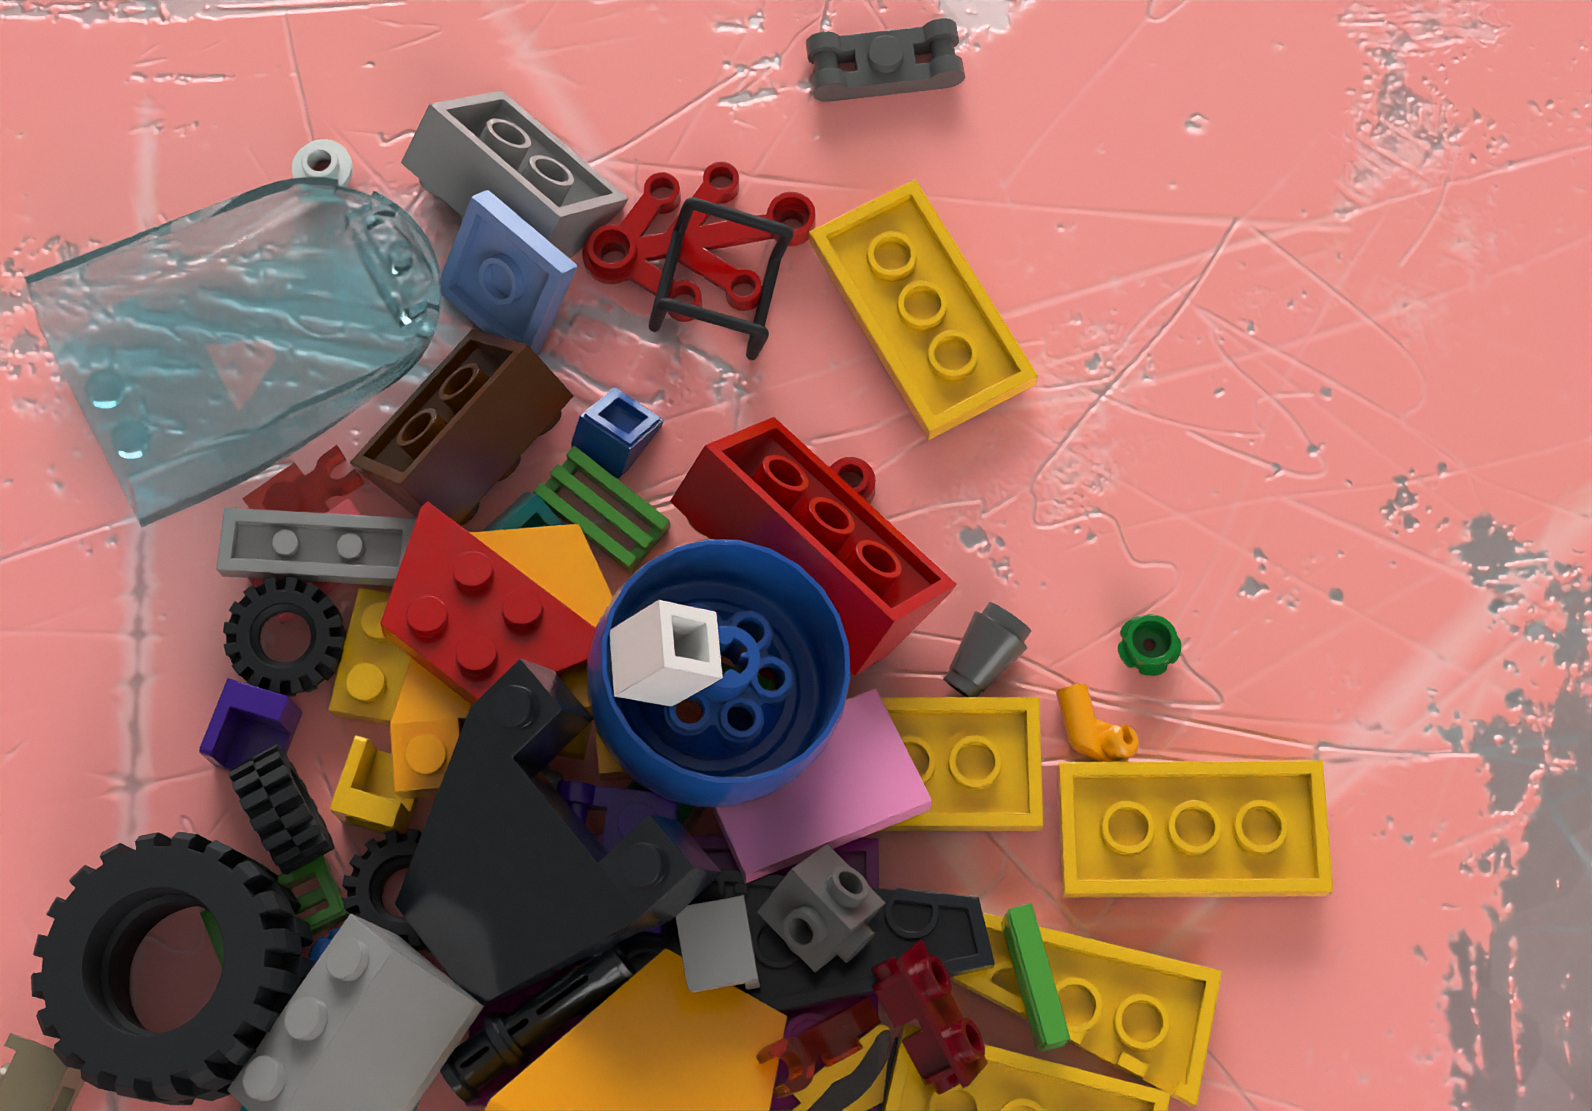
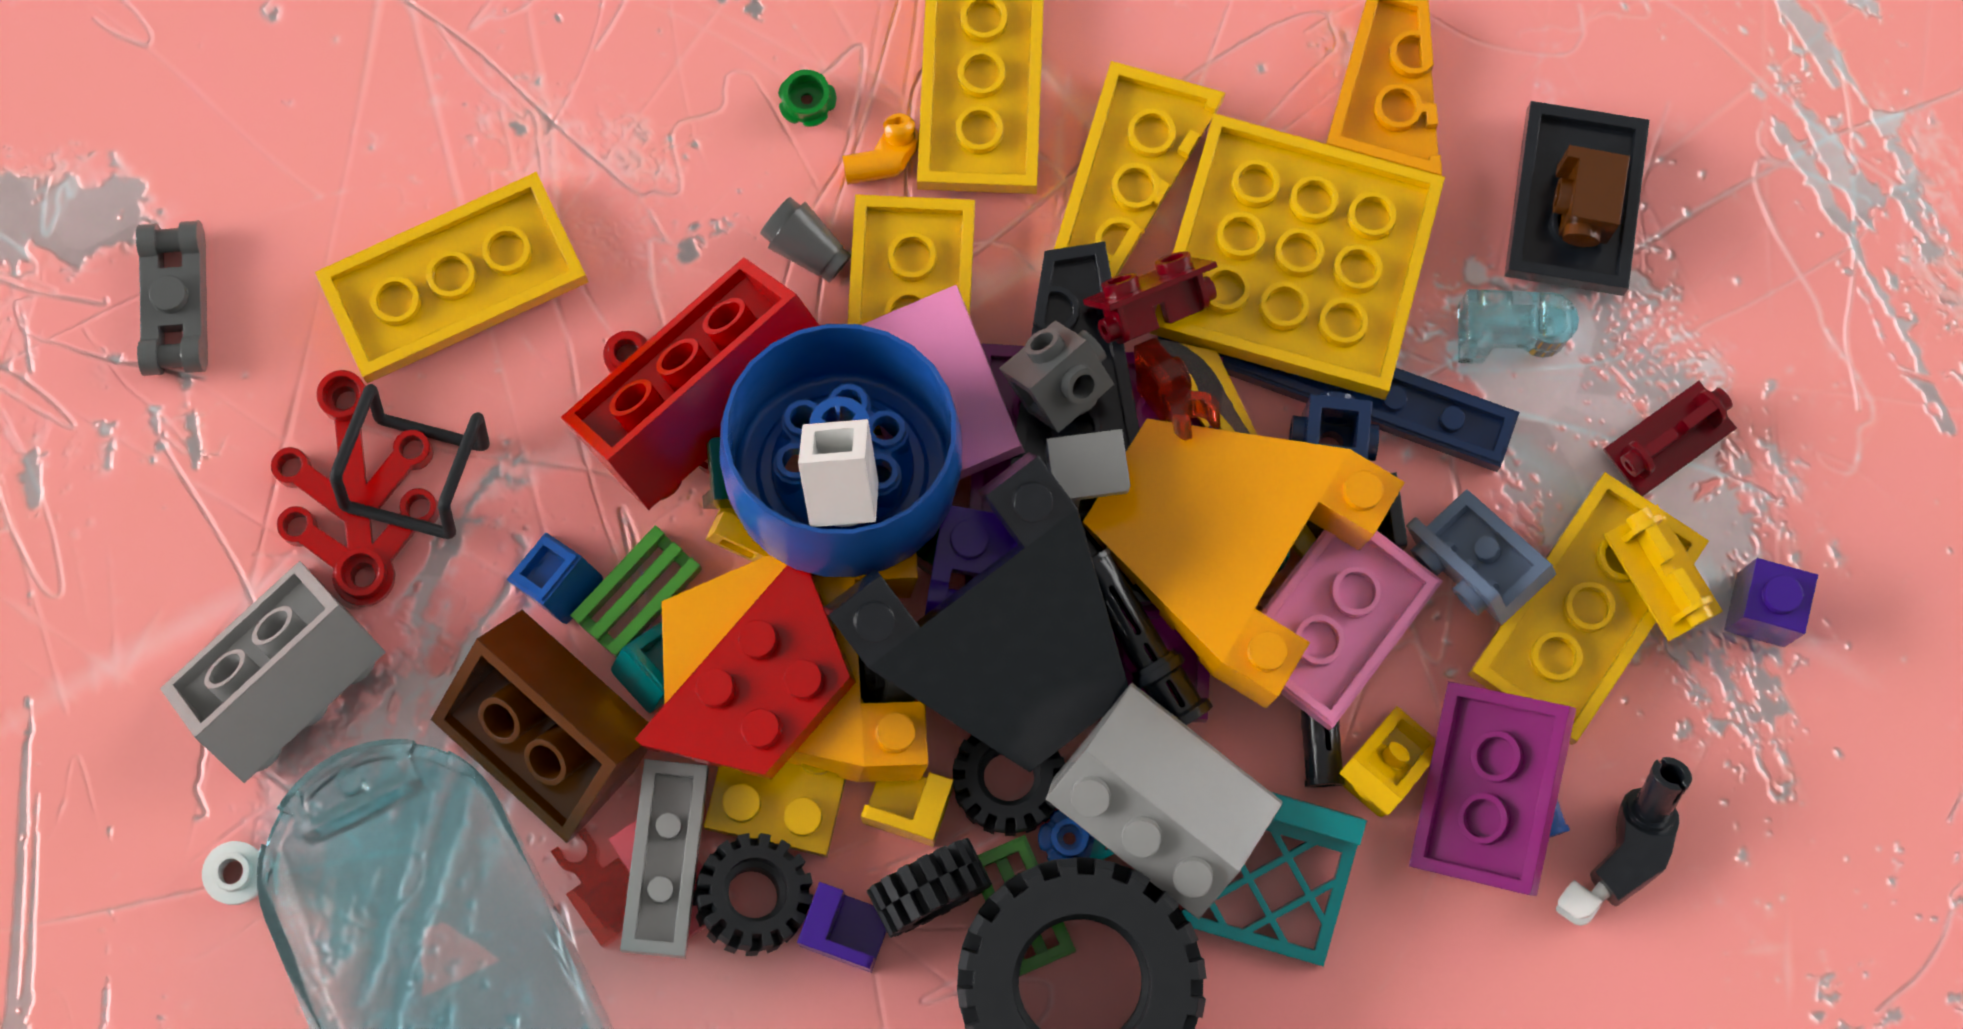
camera: 90 degrees left, 5 degrees up
medium blue plate [435,190,578,356] -> none
bright green tile [1001,903,1070,1052] -> none

